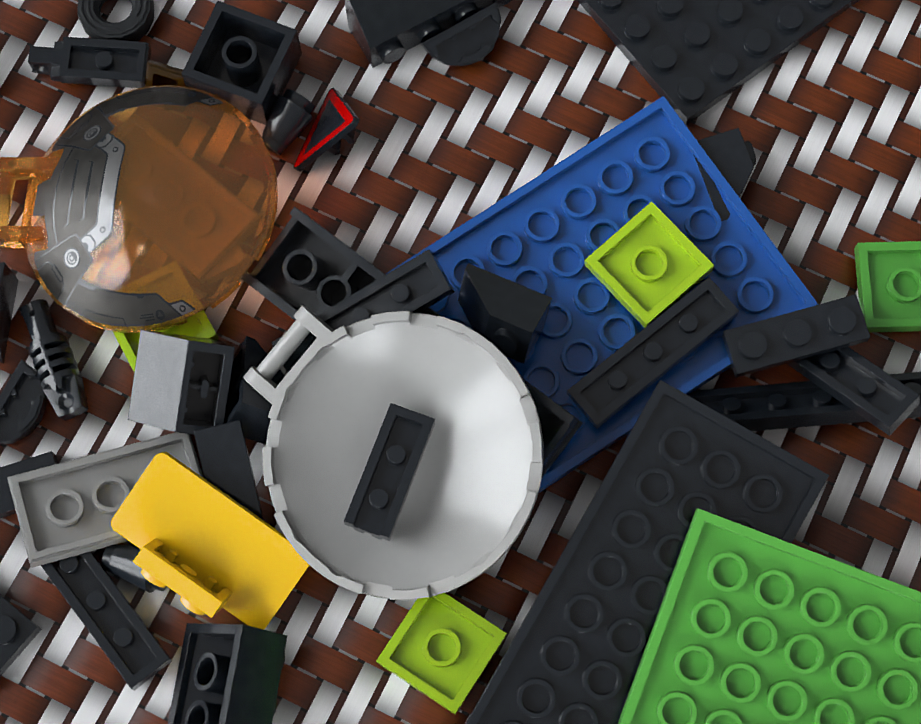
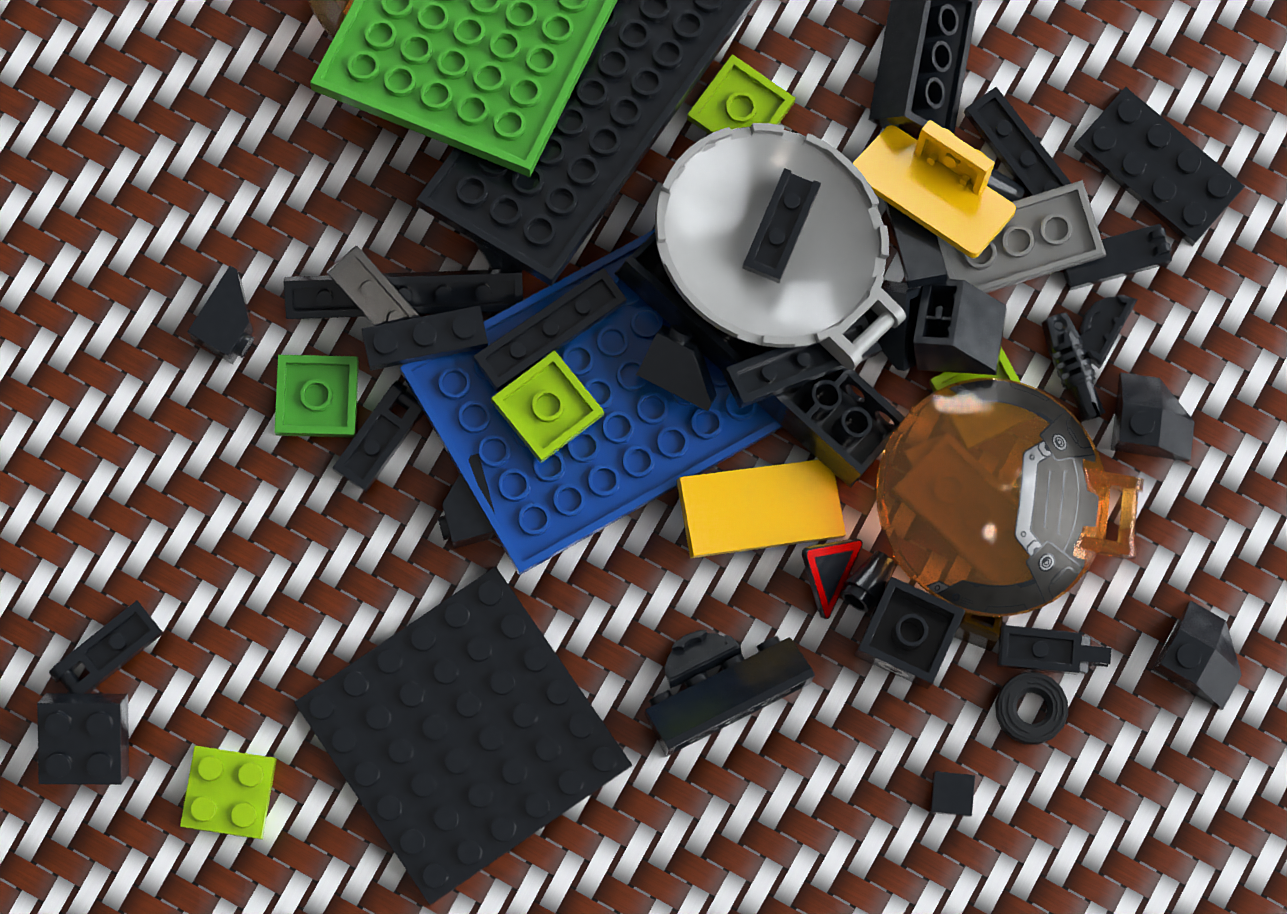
camera: 175 degrees right, 5 degrees up
none -> black plate [333,380,424,493]
none -> yellow tile [676,460,846,558]

